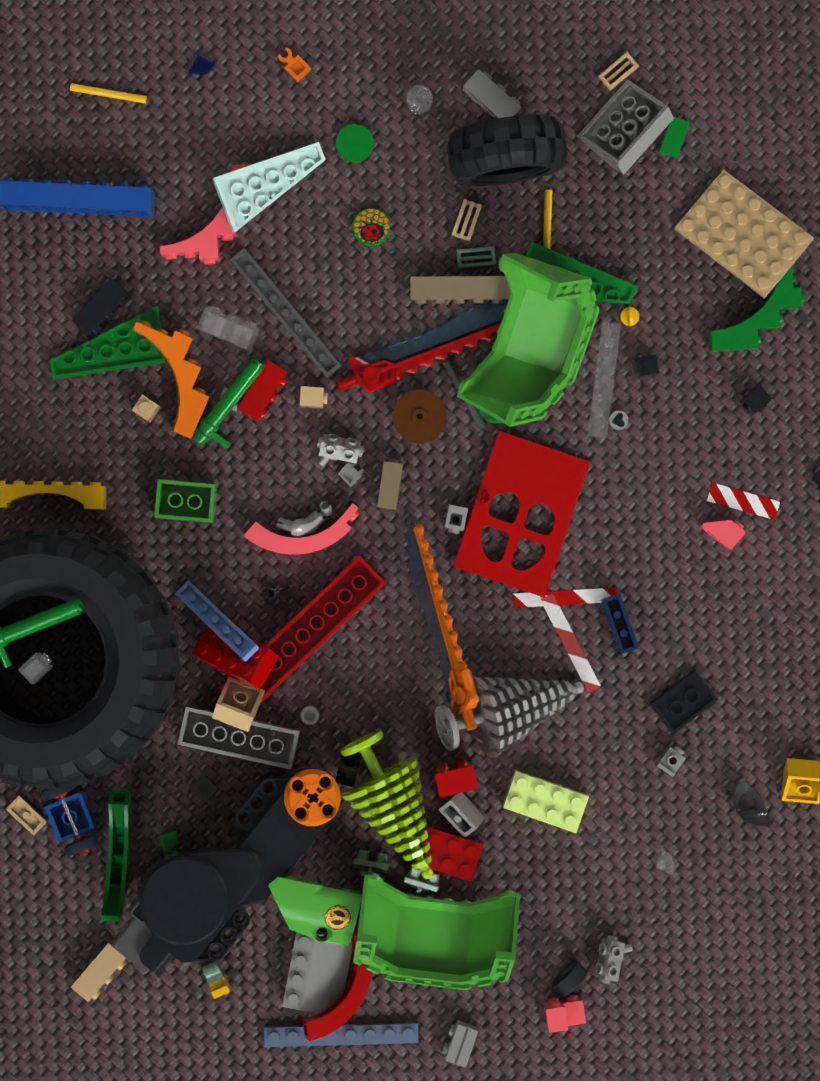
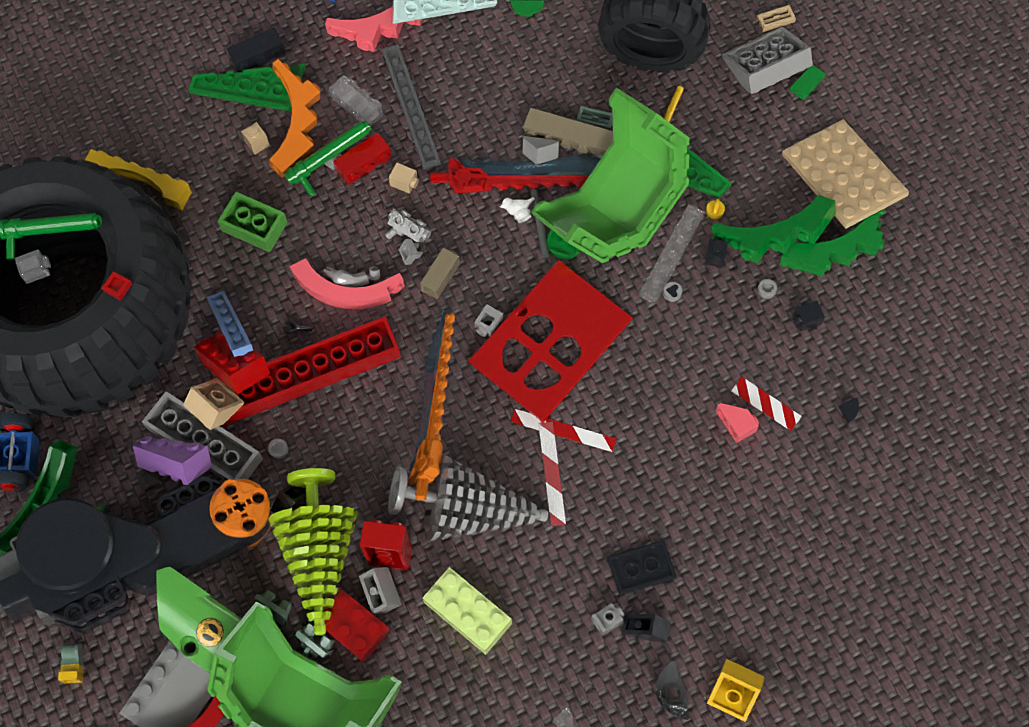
camera: 20 degrees right, 20 degrees down
tile [353,208,390,247] -> none
reddish brown piece [393,389,447,443] -> none
tan tile [452,199,482,242] -> none
dark blue brick [600,593,639,655] -> none
none -> red plate [102,272,132,301]
none -> medium lavender wedge [133,436,212,485]
none -> white animal [500,197,535,223]
none -> light grey slope [523,136,559,165]
none -> black slope [621,614,671,642]
none -> green arch [711,195,836,263]
none -> light grey tile [757,279,777,299]

